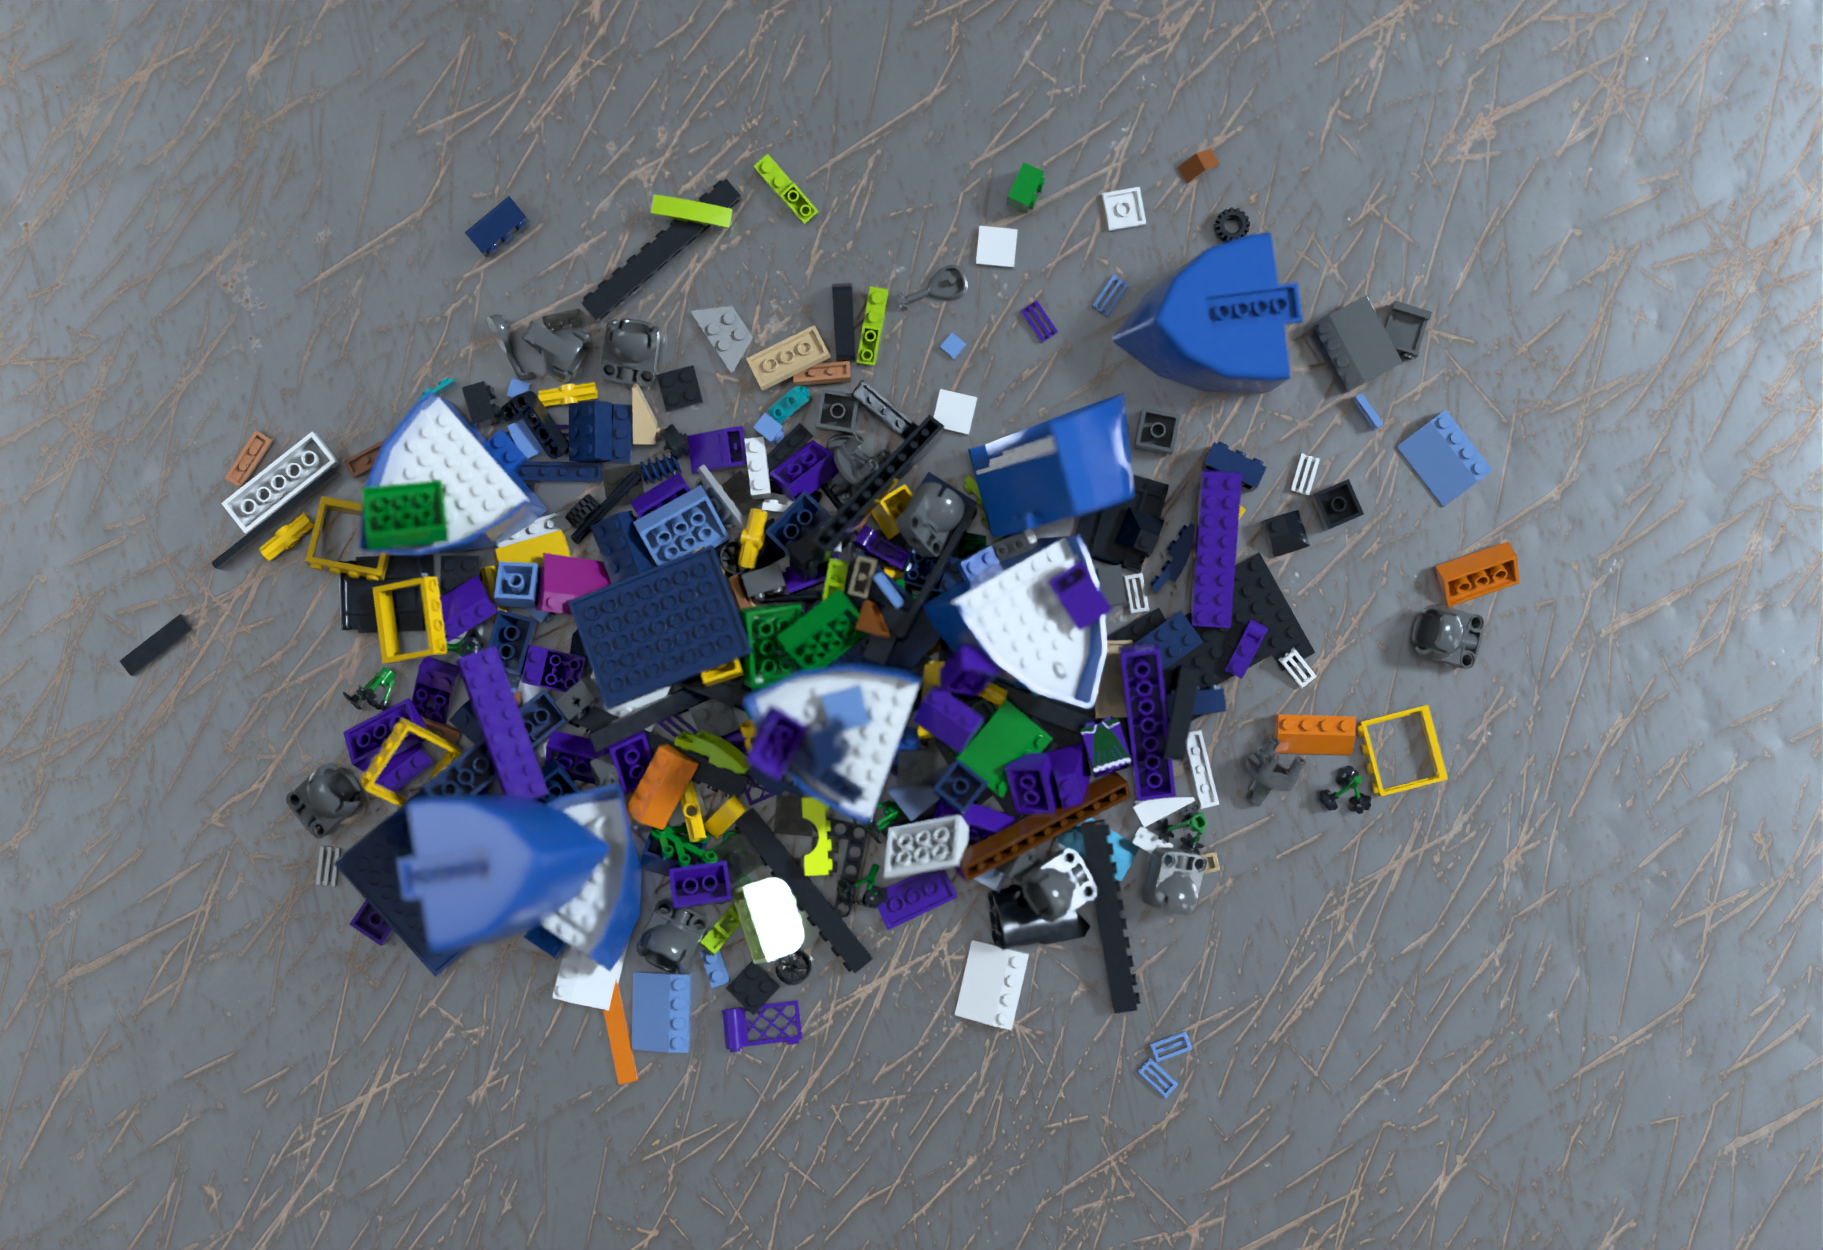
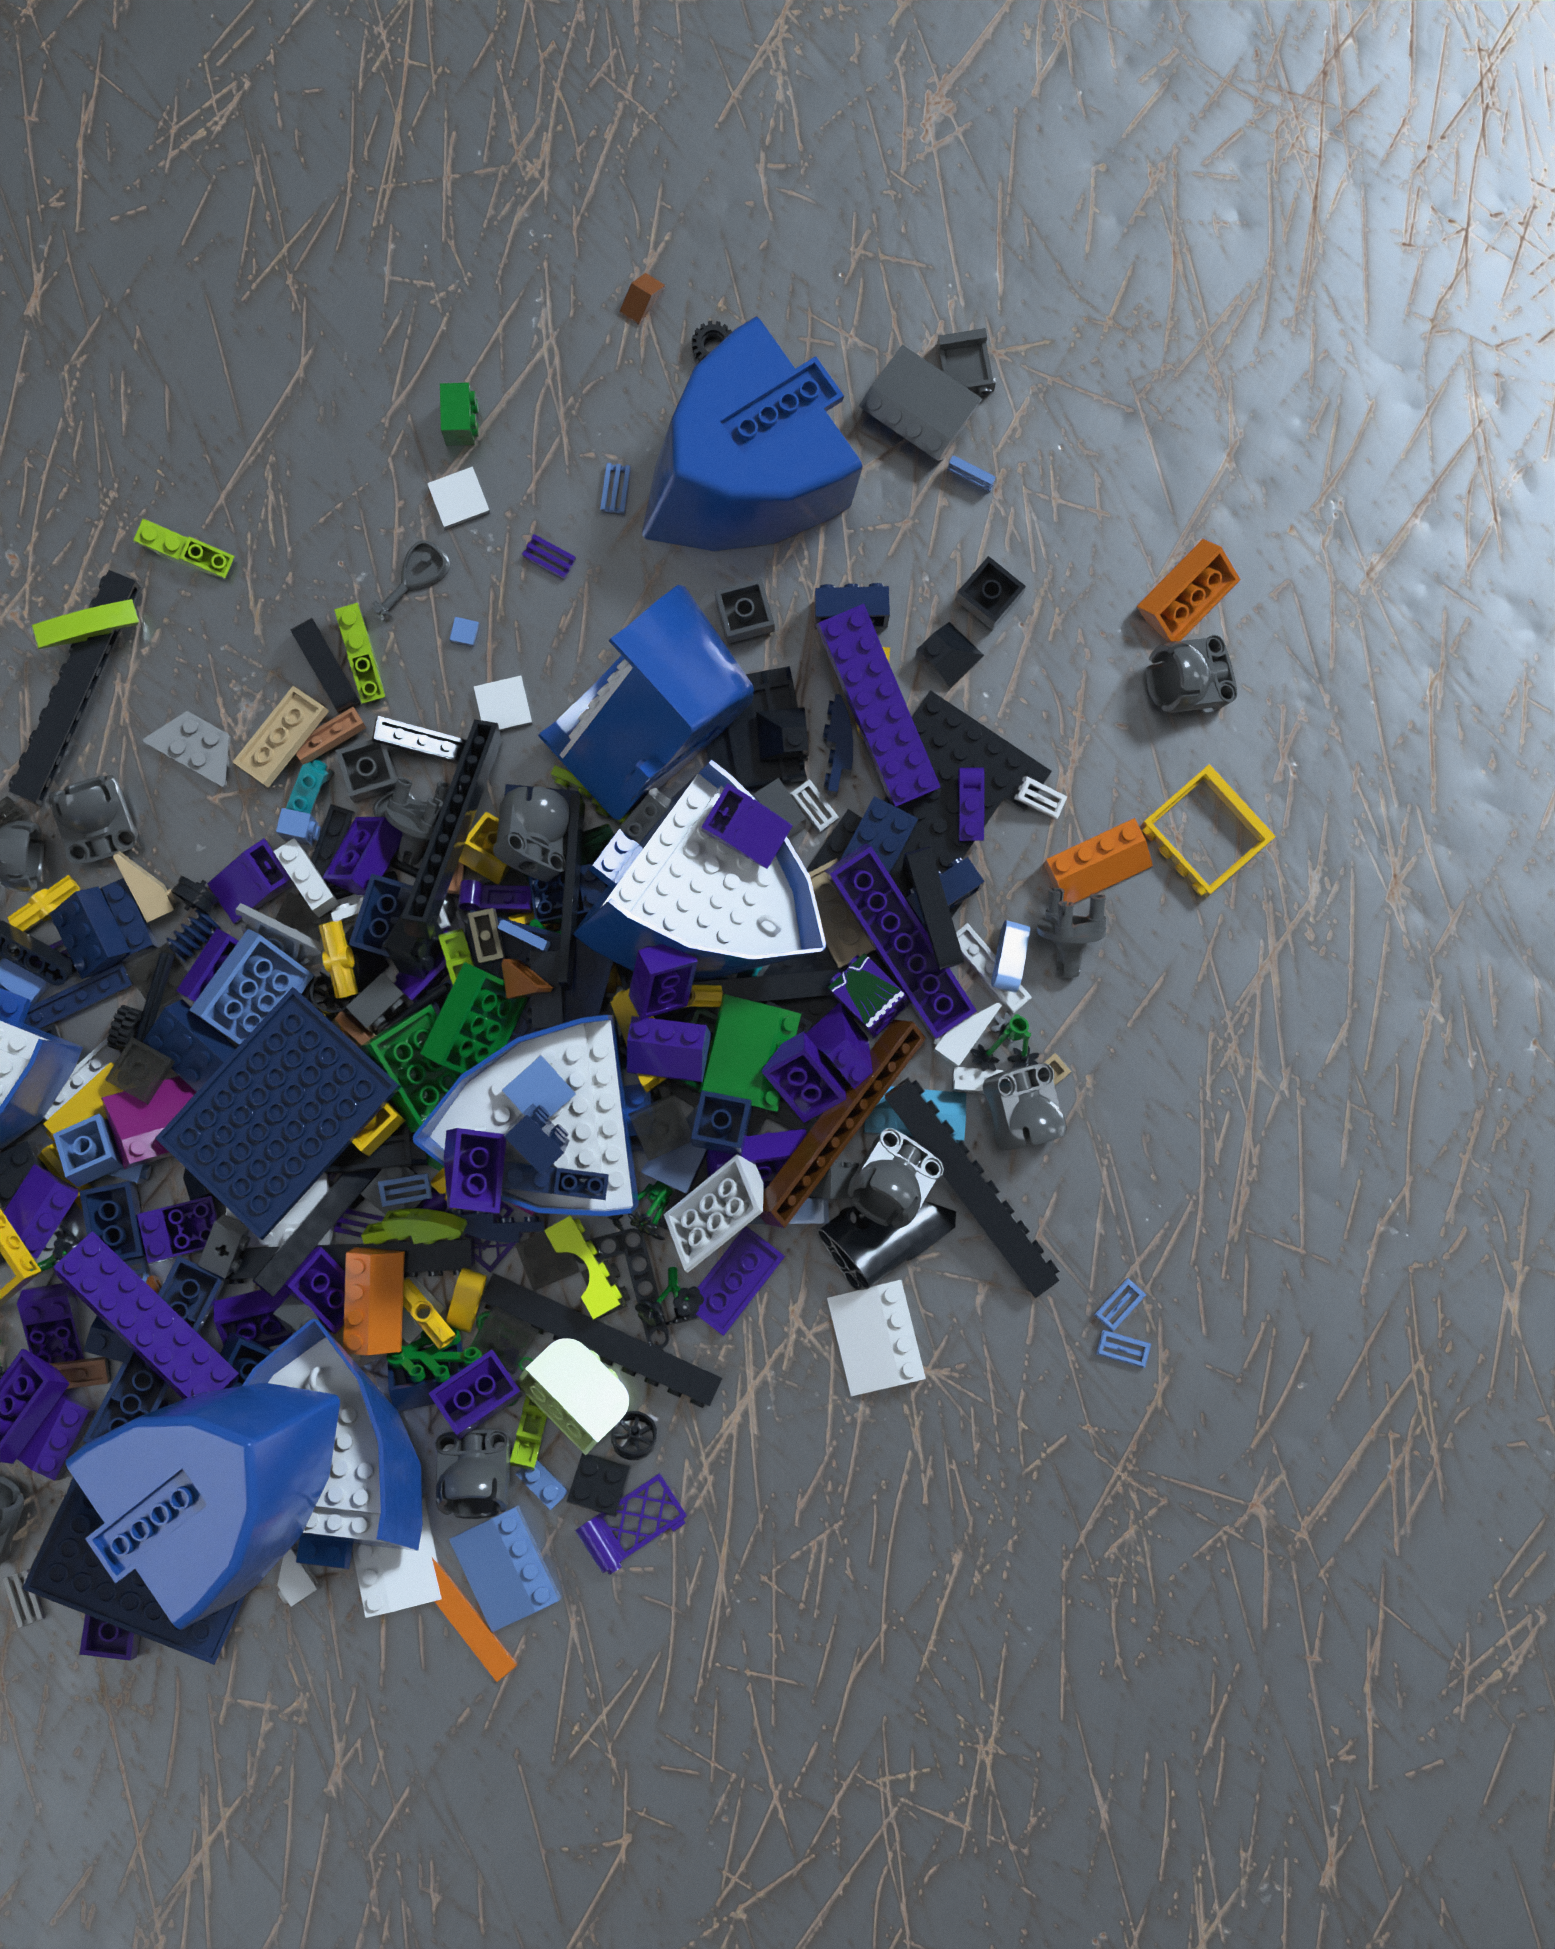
camera: 30 degrees left, 5 degrees down
yellow window [359,718,463,807] -> none
black plate [657,365,704,412] -> none
white tile [1102,187,1146,232] -> none
white tile [1290,454,1320,496] -> none
black plant [1320,765,1372,814] -> none
medium blue slope [1396,409,1492,507] -> none
none -> clear smoke plate [105,1037,175,1104]
none -> white slope [277,1545,321,1607]
none -> medium blue tile [378,1173,433,1207]
none -> beam [991,920,1030,993]

